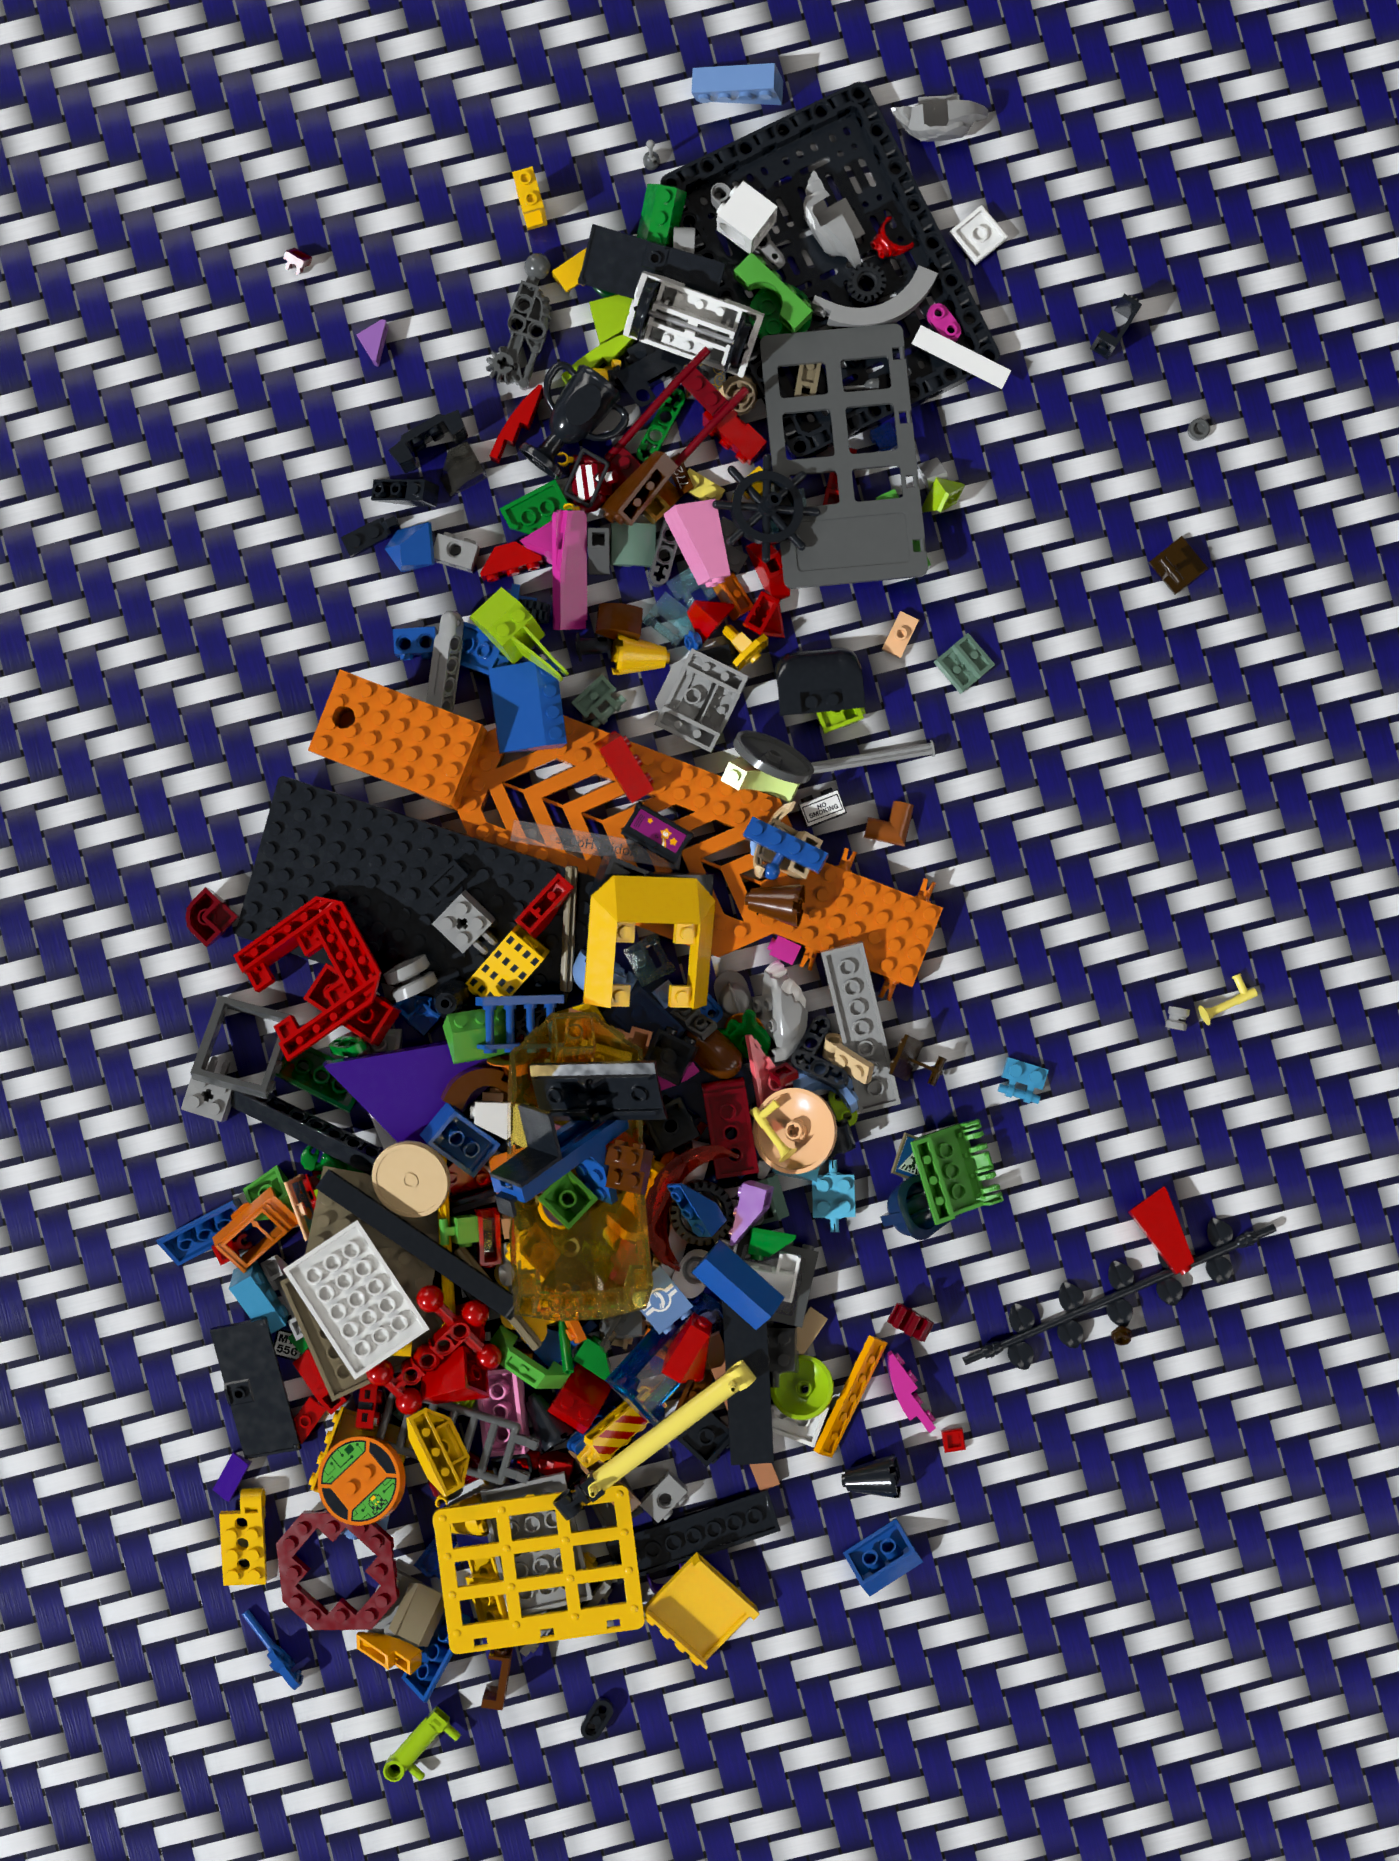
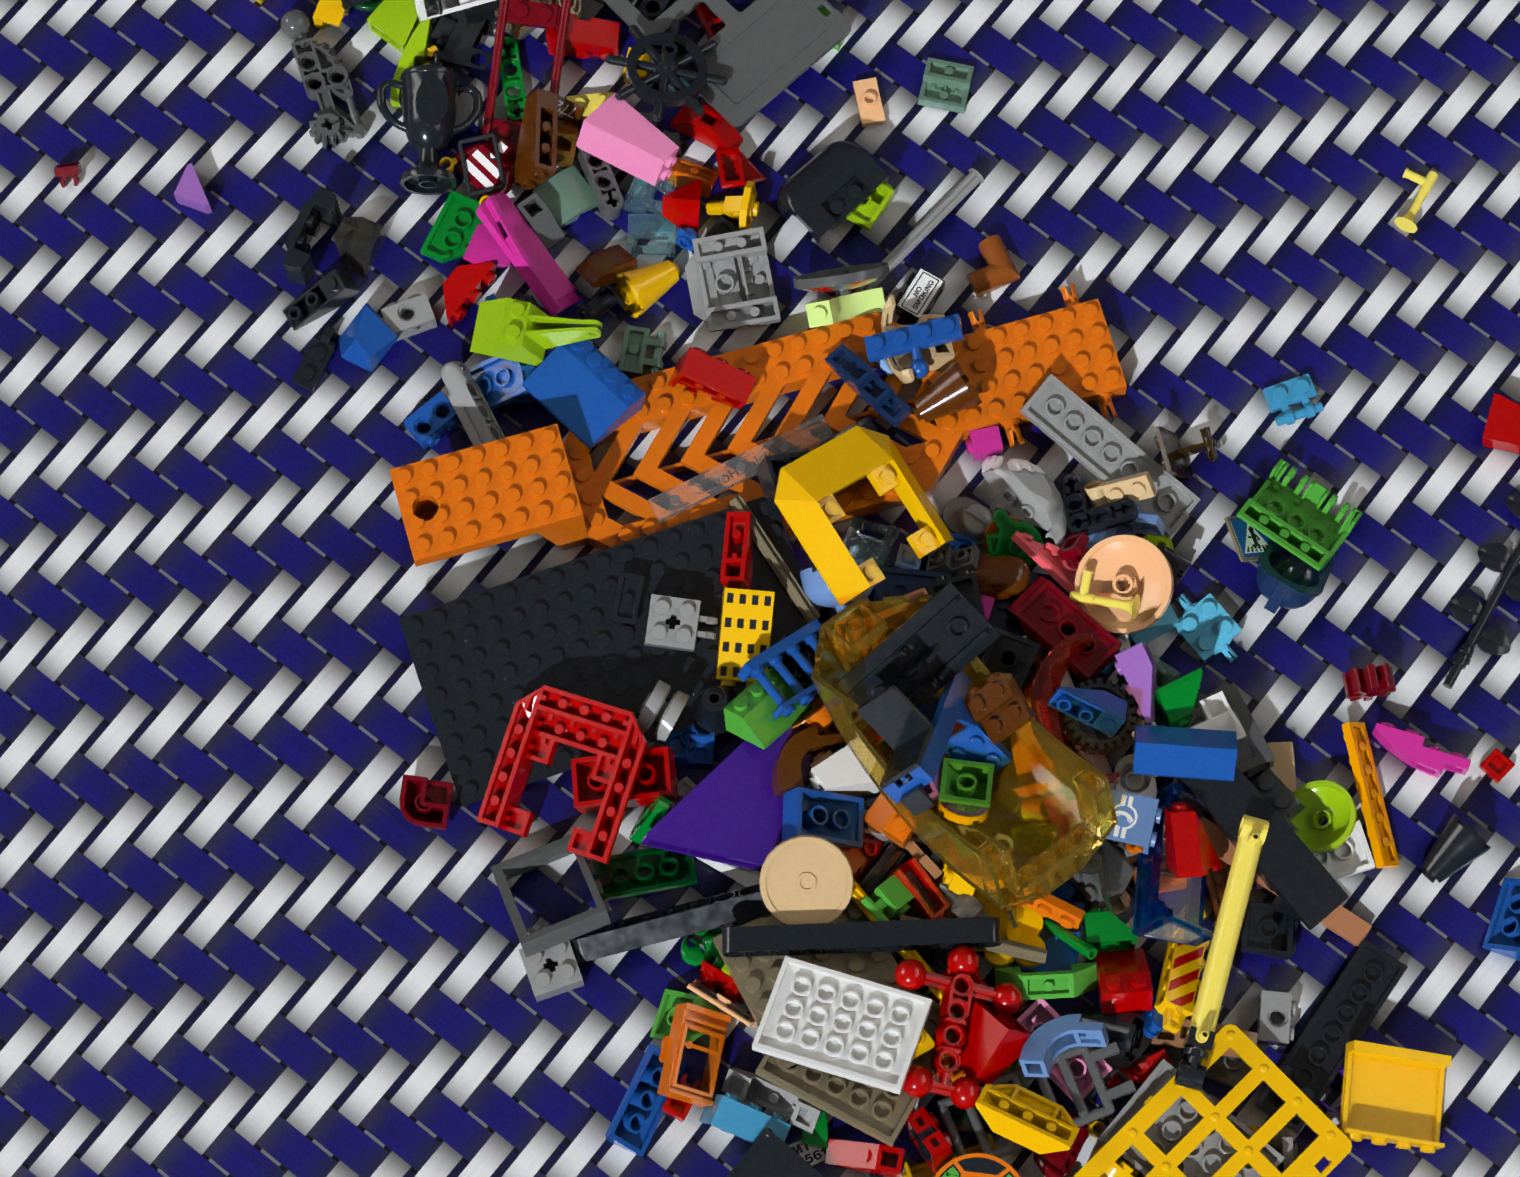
camera: 35 degrees left, 15 degrees down
red slope [489,385,543,463] -> none
door [621,801,694,864] -> none
light grey wheel [1165,1006,1190,1031] -> none
none -> dark blue slope [825,344,913,428]
none -> medium blue arch [1019,1014,1109,1078]

